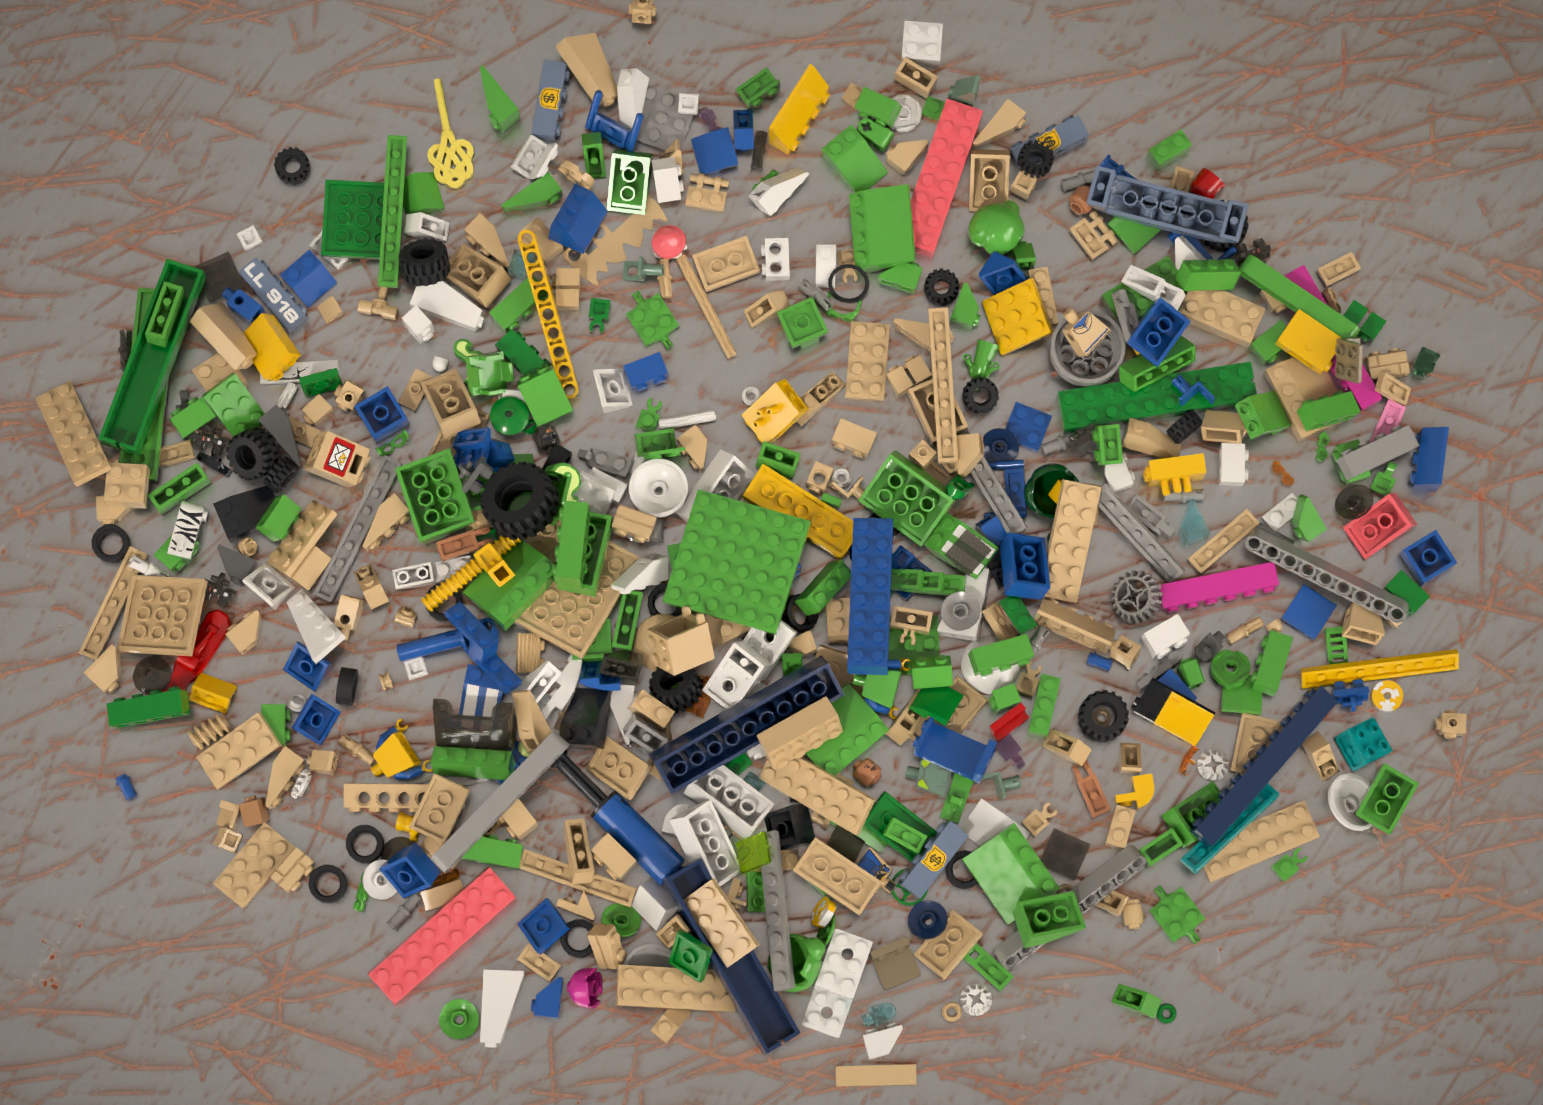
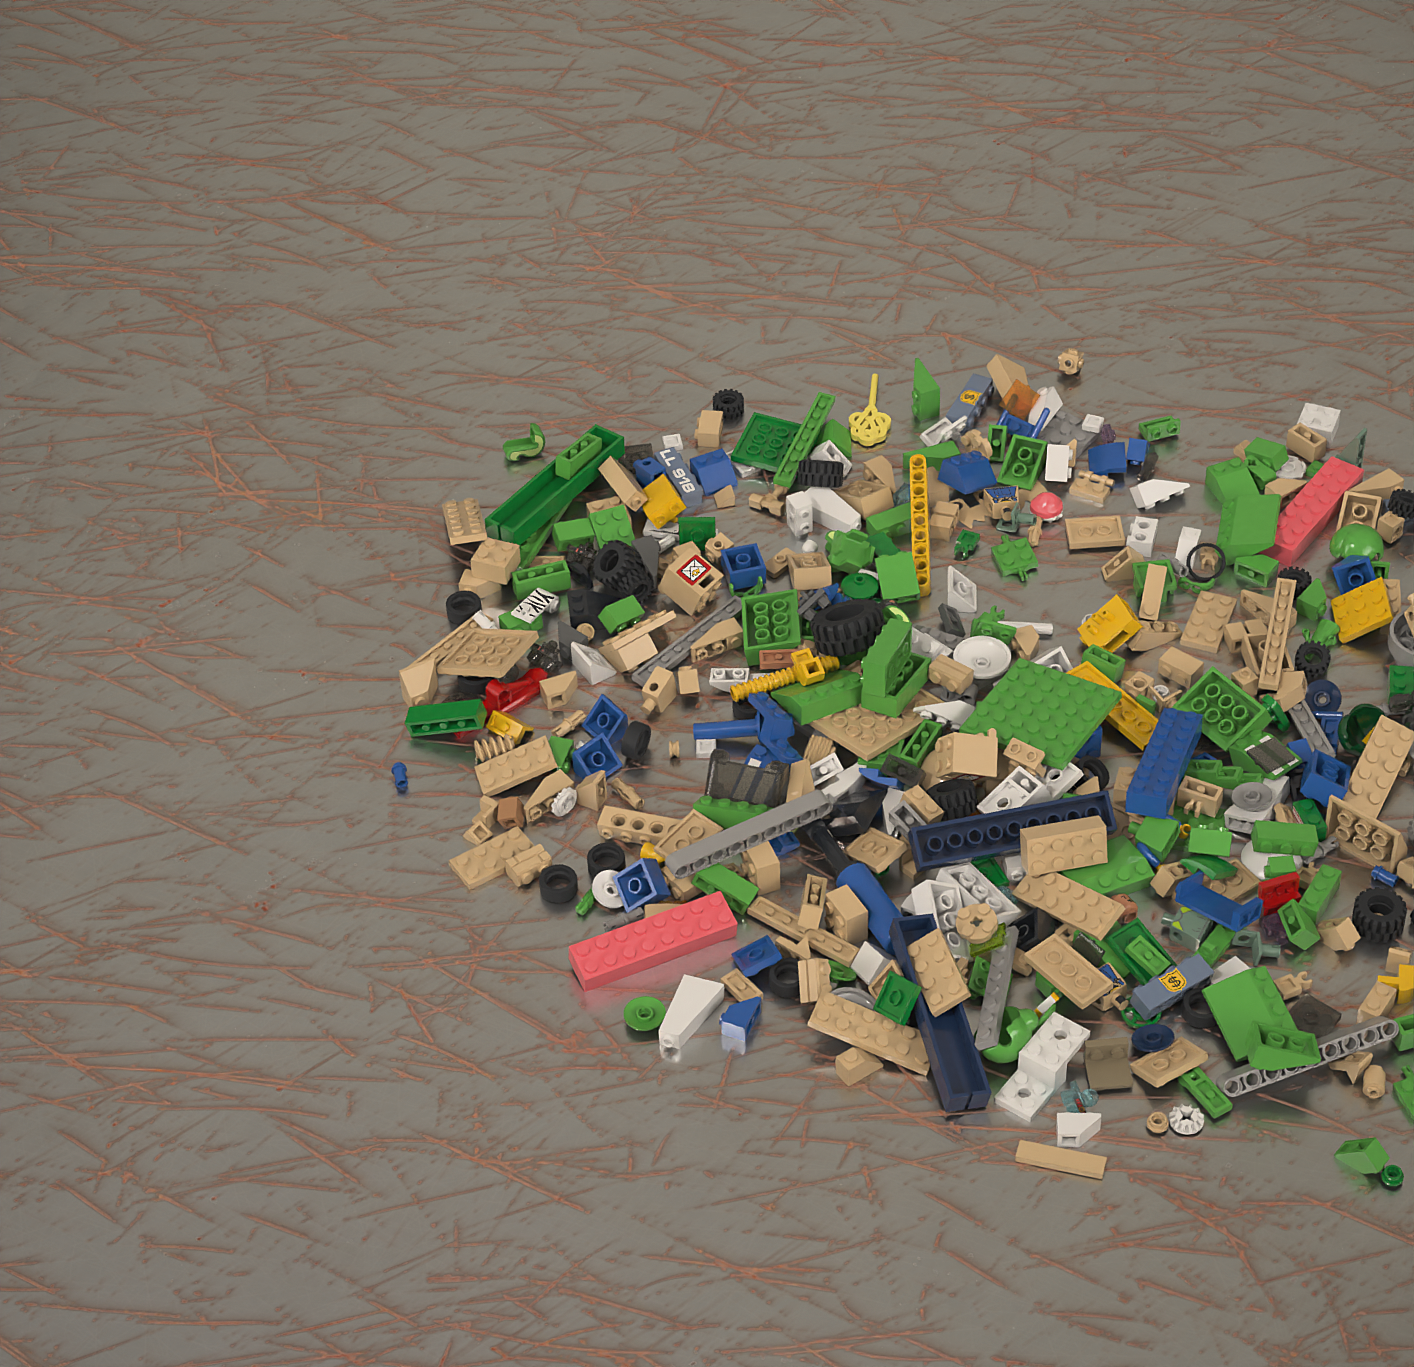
camera: 20 degrees right, 35 degrees down
white wing [287,589,346,664] -> none
yellow torso [371,719,433,780] -> none
tan plate [394,606,417,628] -> none
dark pink cylinder [567,968,603,1008] -> none
blue brick [623,352,669,392] -> none
tan axle [676,254,736,359] -> none
yellow slope [769,64,830,155] -> none
bright green brick [795,559,851,616] -> none
blue plate [1005,402,1052,453] -> none
nougat hinge [1071,760,1111,819] -> none
none -> bright green animal [503,423,546,461]
none -> tan axle [551,710,586,738]
none -> tan brick [694,410,723,448]
none -> dark grey plate [938,603,966,638]
none -> tan plate [956,903,998,944]
none -> torso [984,485,1019,521]
none -> clear orange piece [999,379,1040,421]
none -> tan bracket [1003,738,1047,778]
none -> tan slope [1138,564,1167,622]
none -> bright green slope [1277,899,1321,950]

